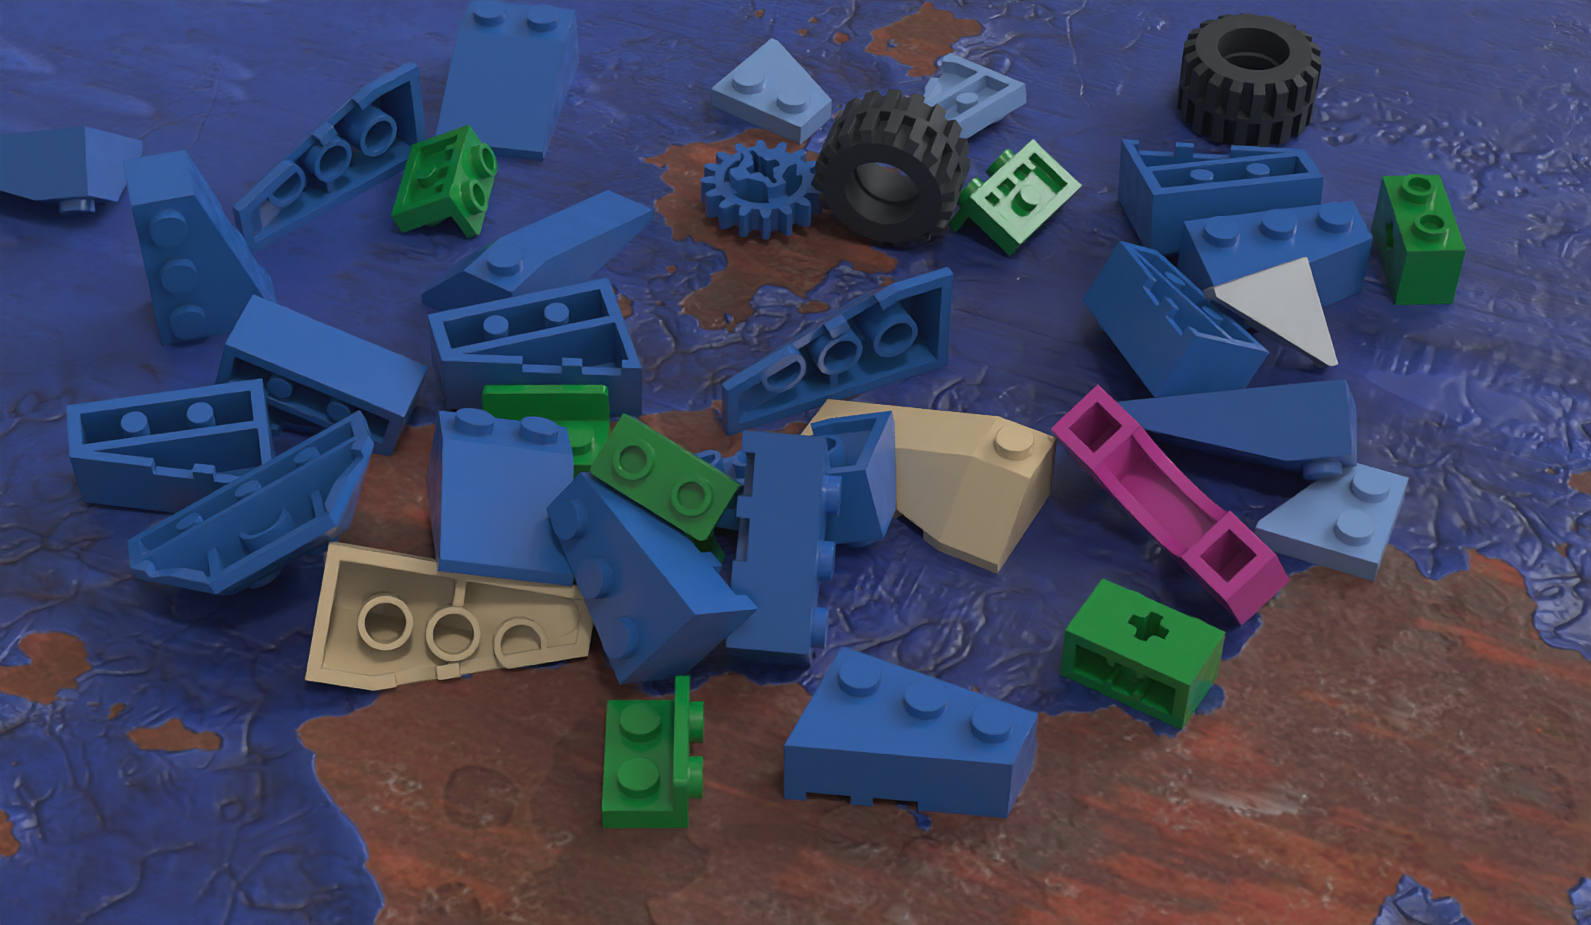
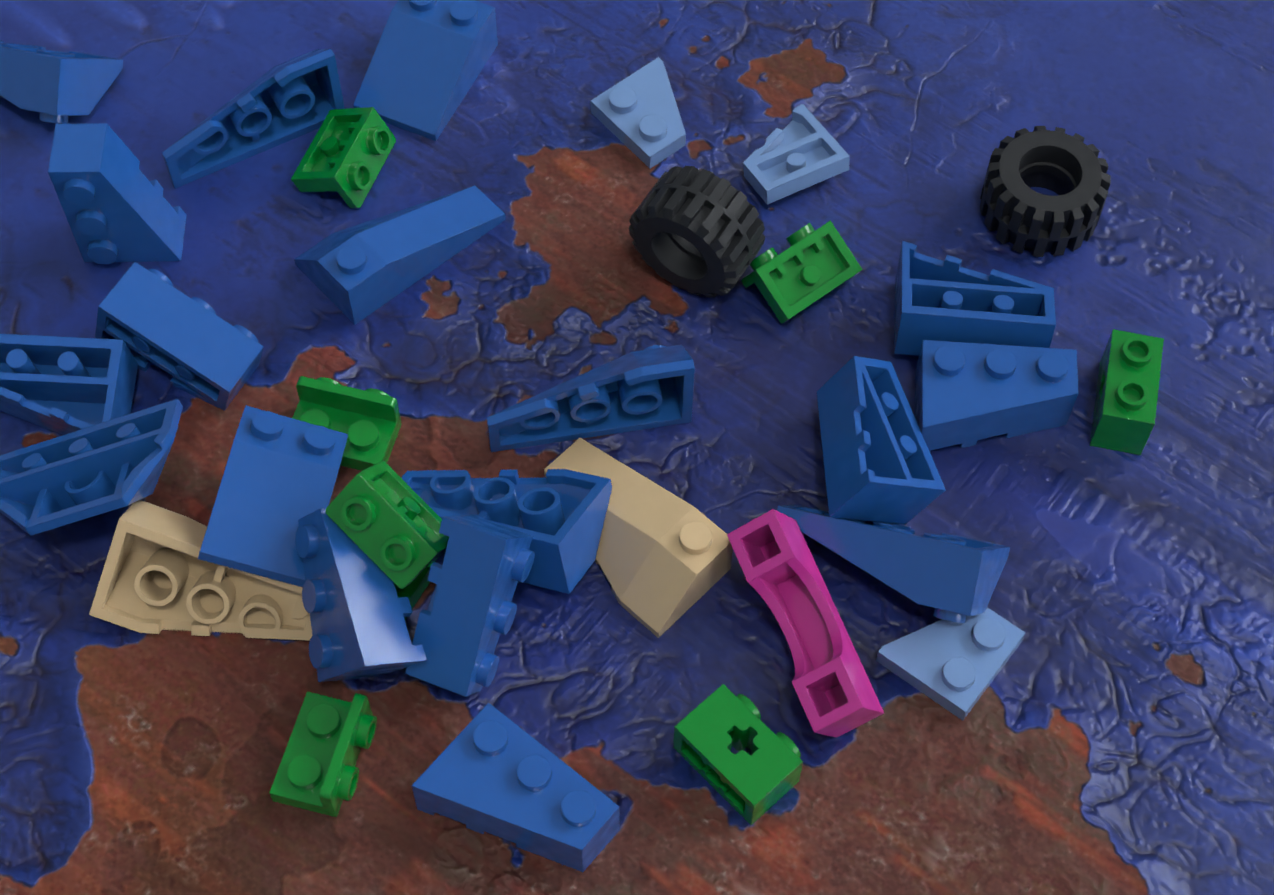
camera: 15 degrees right, 15 degrees up
blue wedge [428,278,642,416] -> none
blue gear [701,140,822,239] -> none
light grey tile [1203,257,1338,368] -> none

